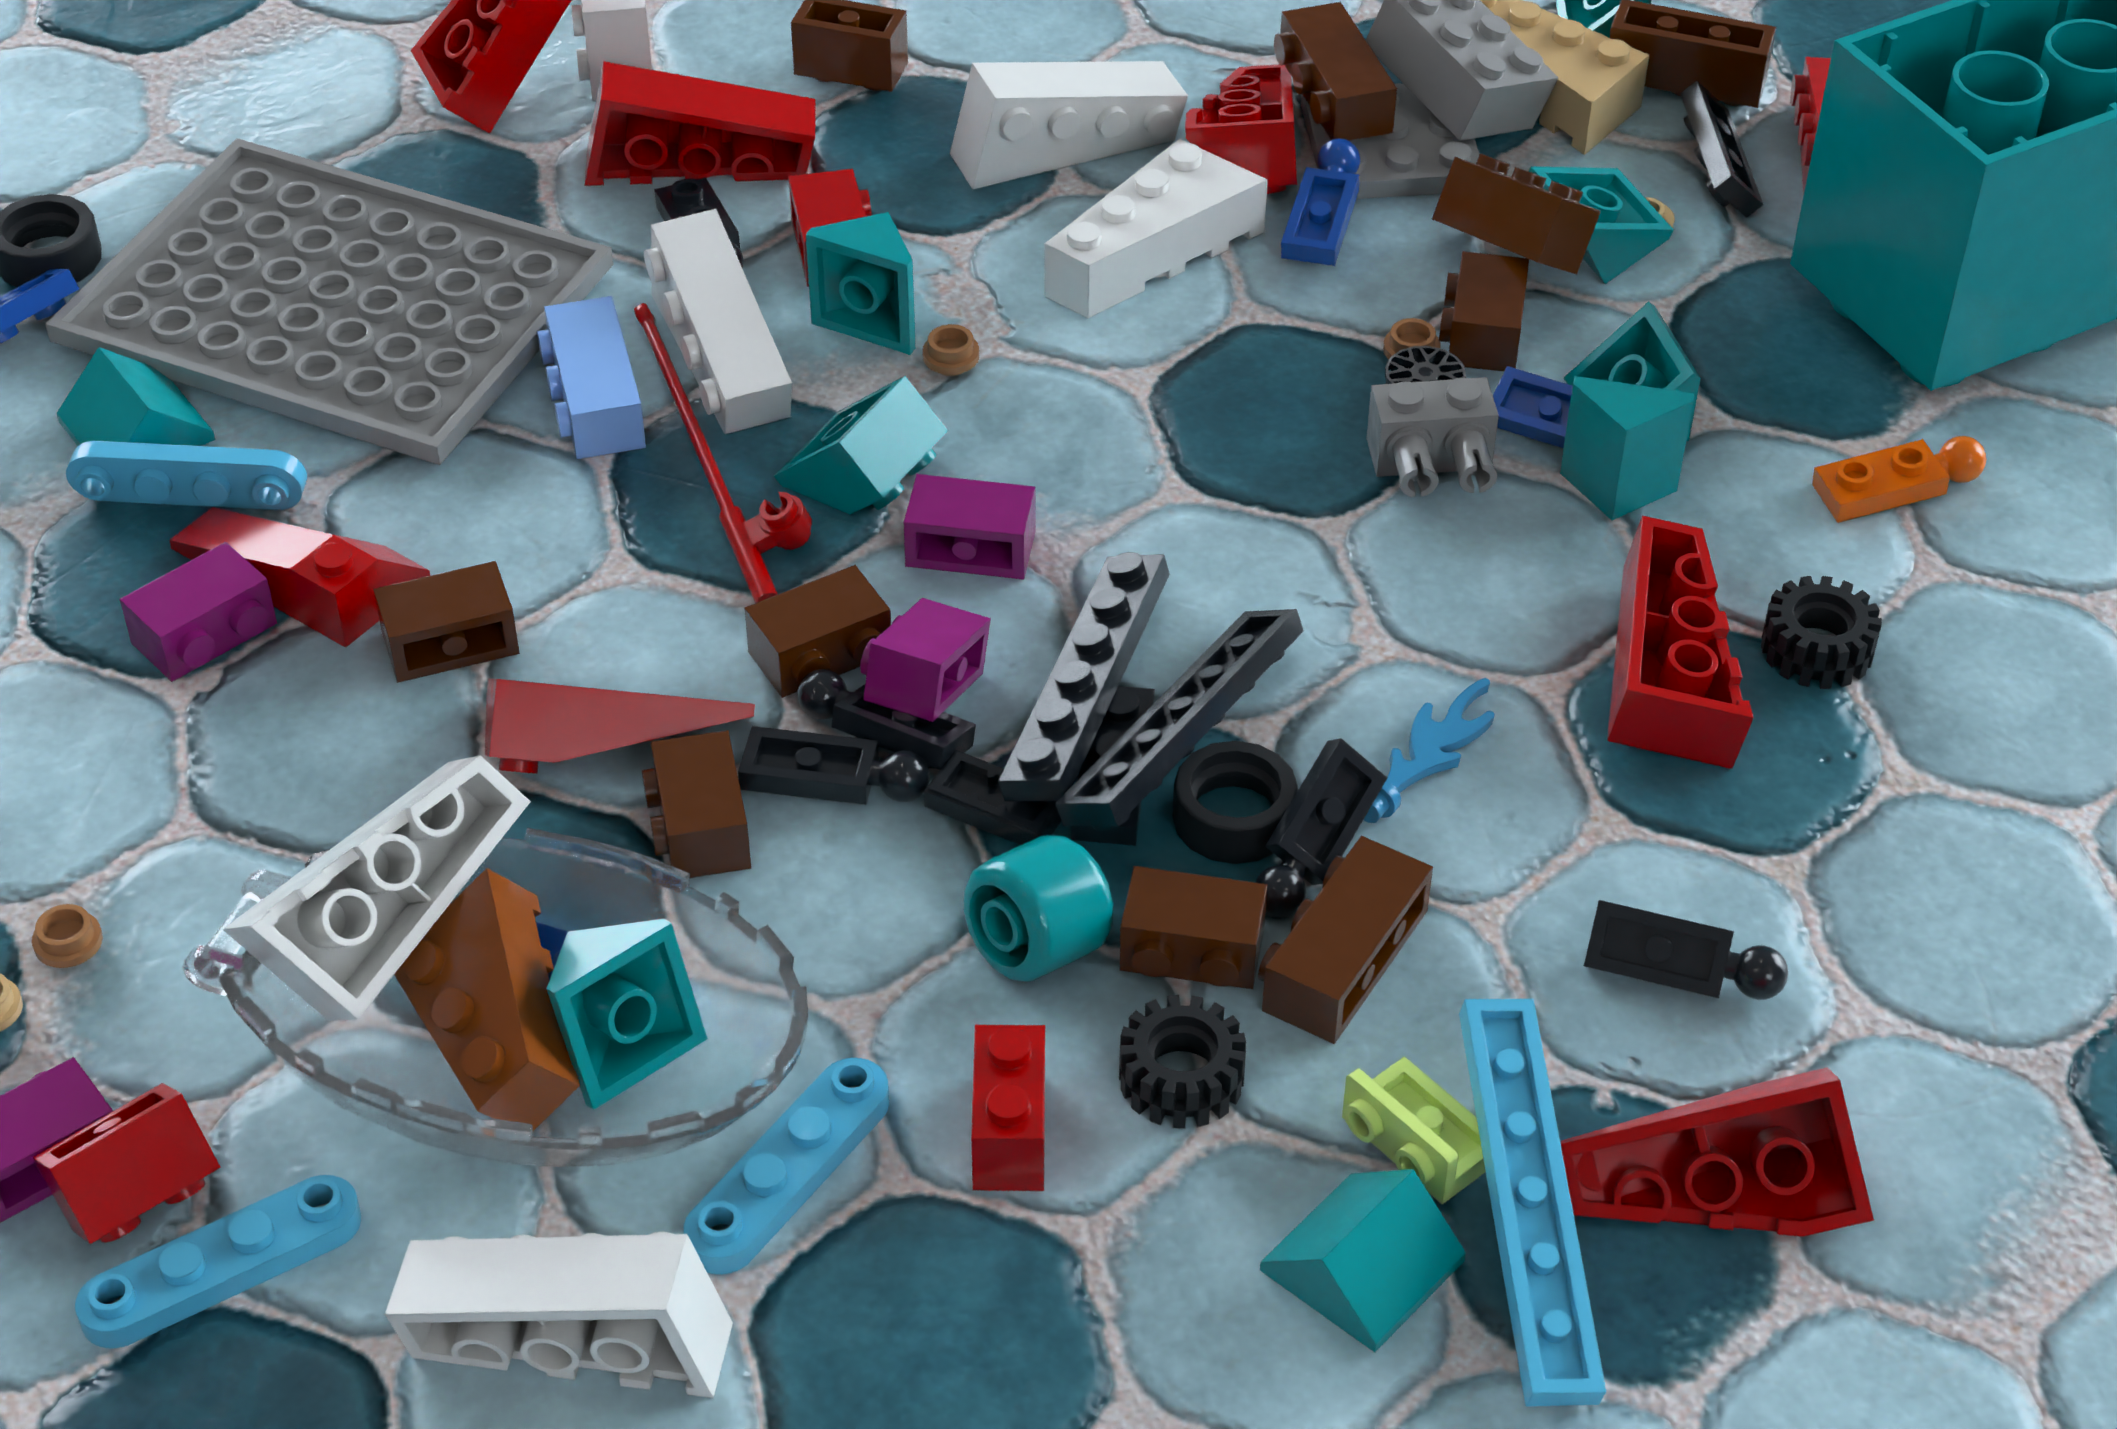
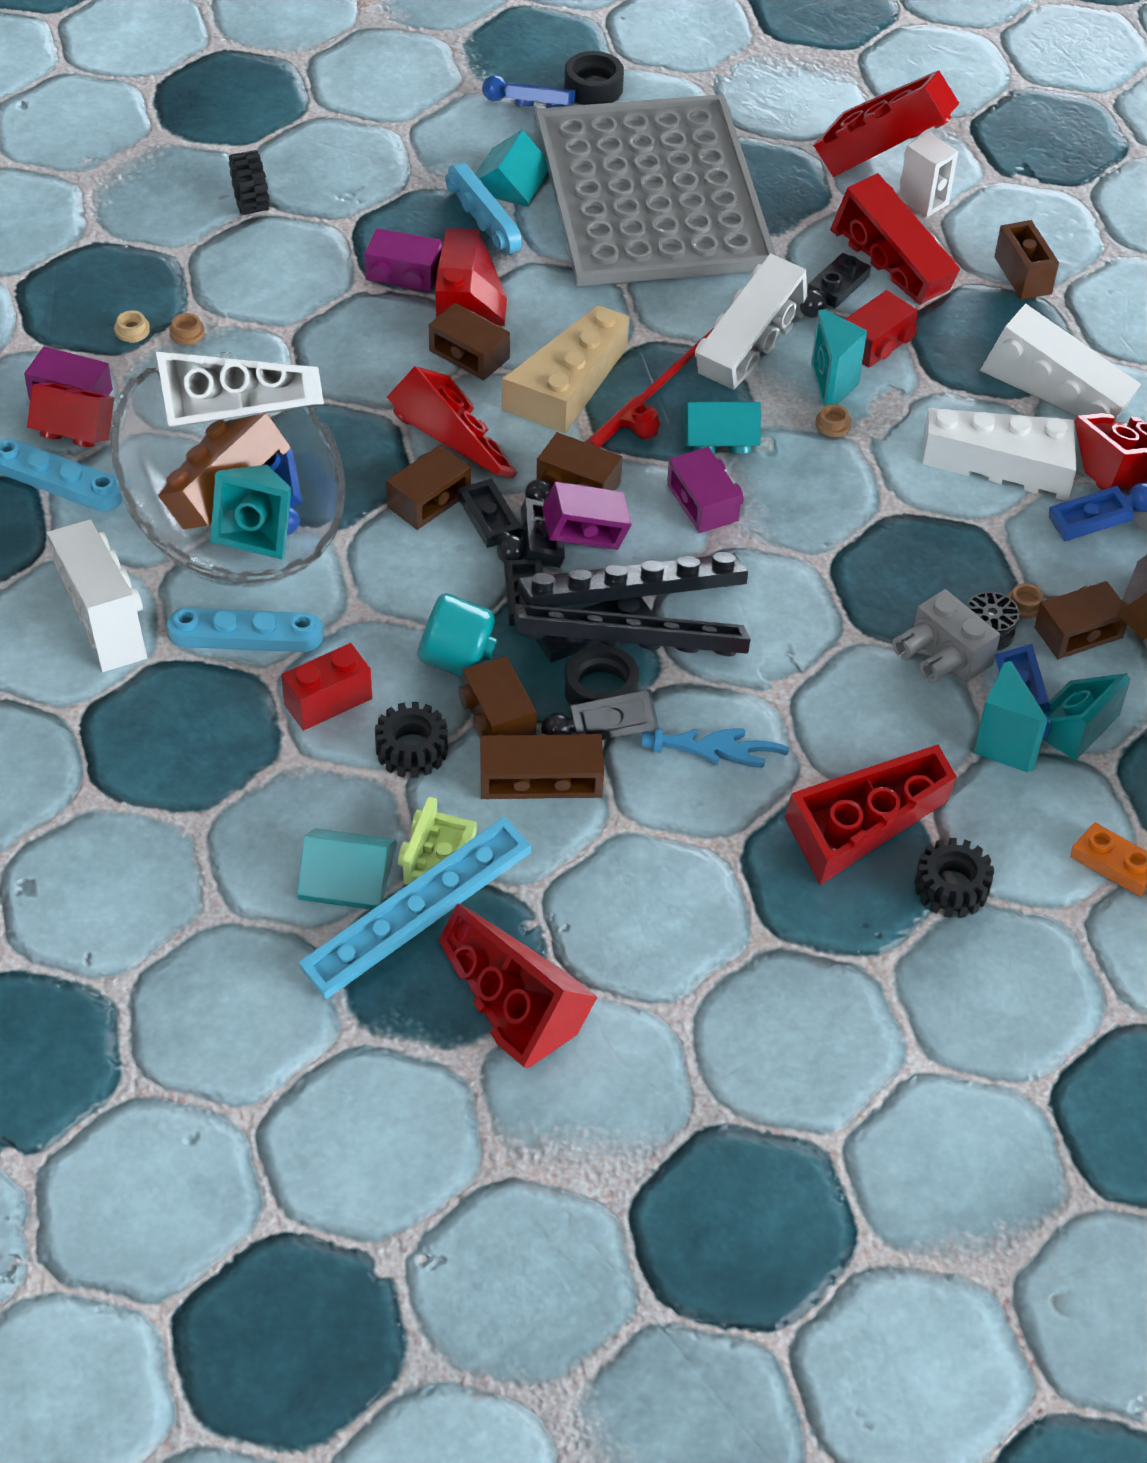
camera: 55 degrees right, 5 degrees up
light blue brick [537,296,646,459] -> none
black plate [1584,900,1788,1000] -> none
none -> tan wedge [502,305,629,433]

